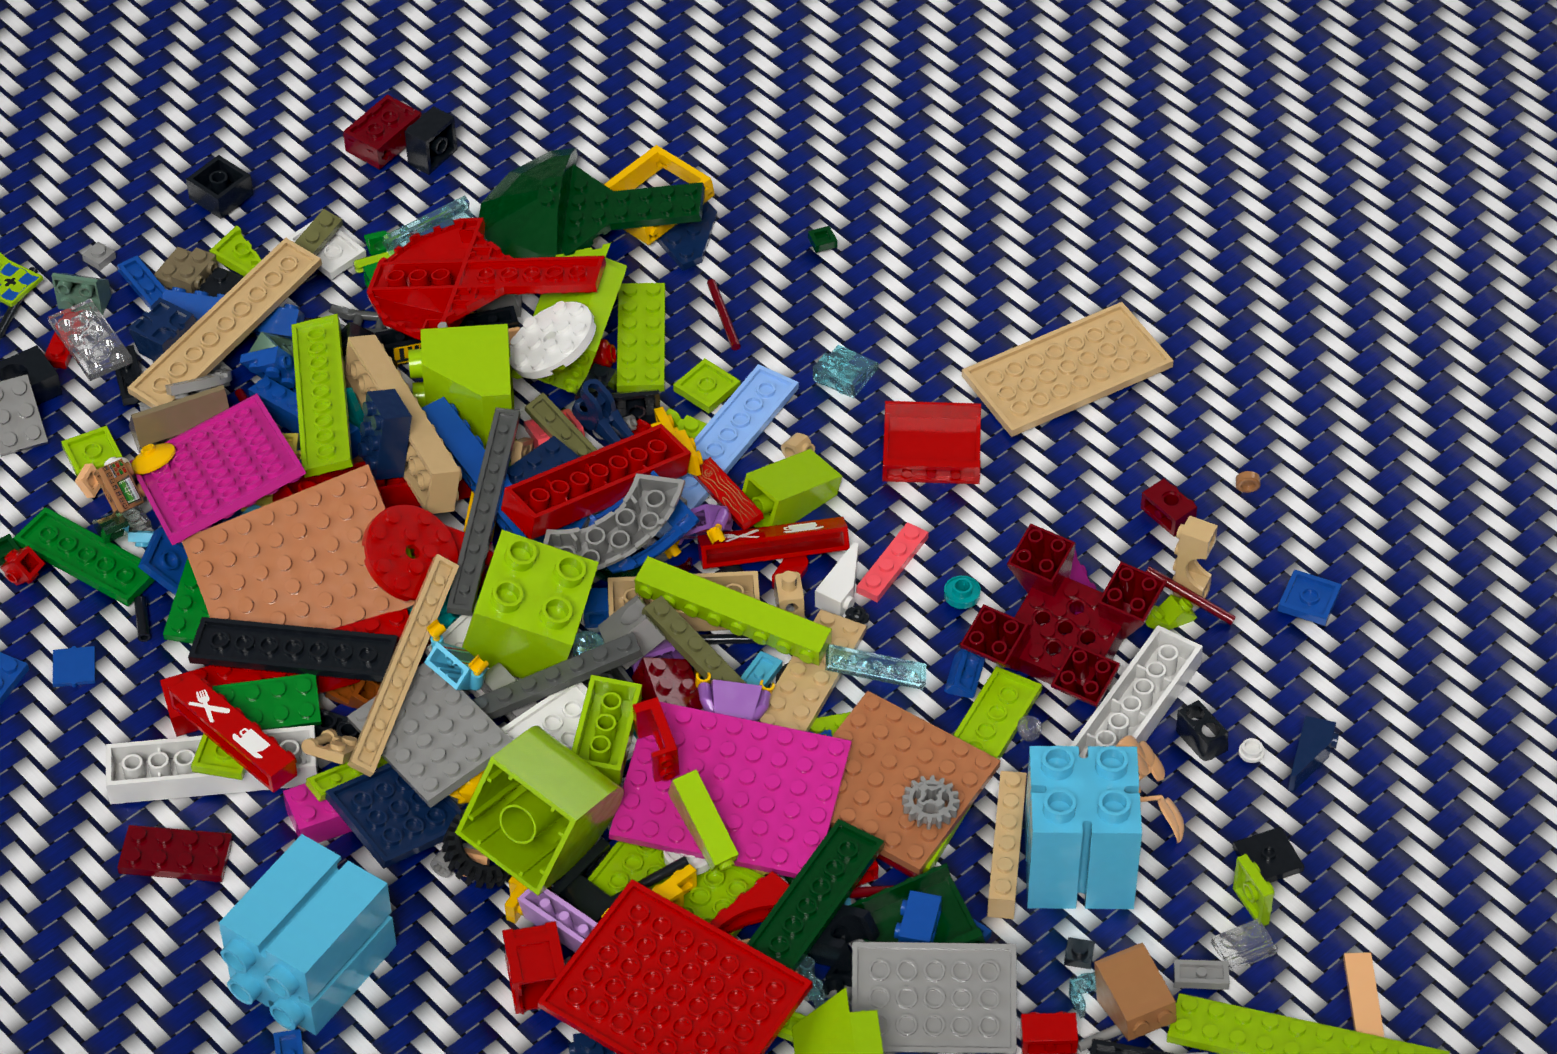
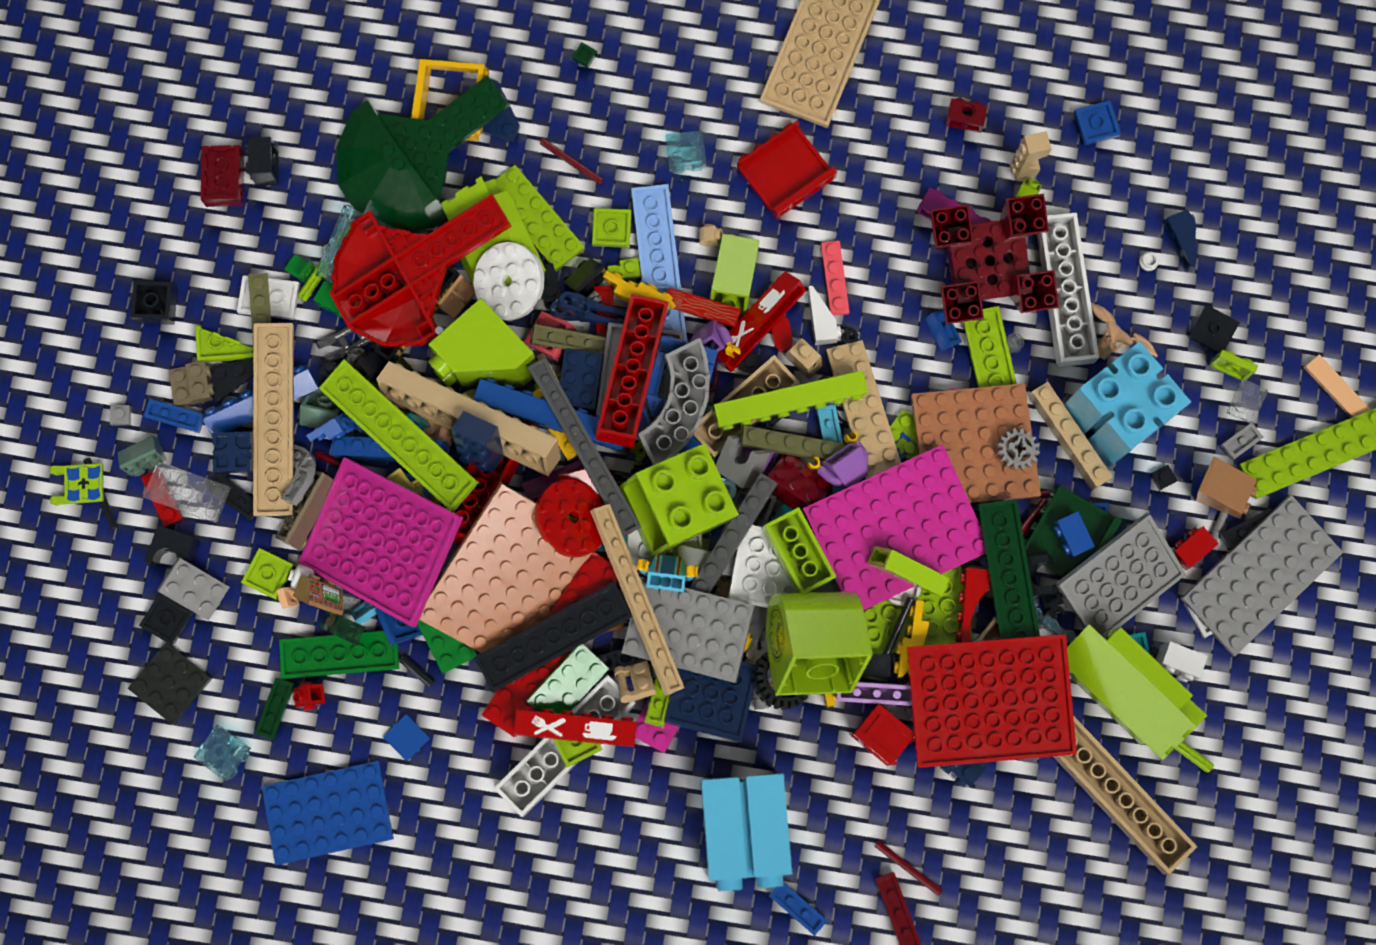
camera: 40 degrees left, 30 degrees up
dark red plate [117,825,233,882] -> none
yellow dish [131,443,176,474] -> none
red panel [633,697,680,782] -> none
clear light blue plate [826,644,926,690] -> none
teal plate [944,575,981,609] -> none
clear light blue bracket [1068,972,1096,1018] -> none
dark red piece [1145,566,1236,625] -> none
black piece [1176,700,1228,761] -> none
medium nougat tile [1235,471,1260,493] -> none

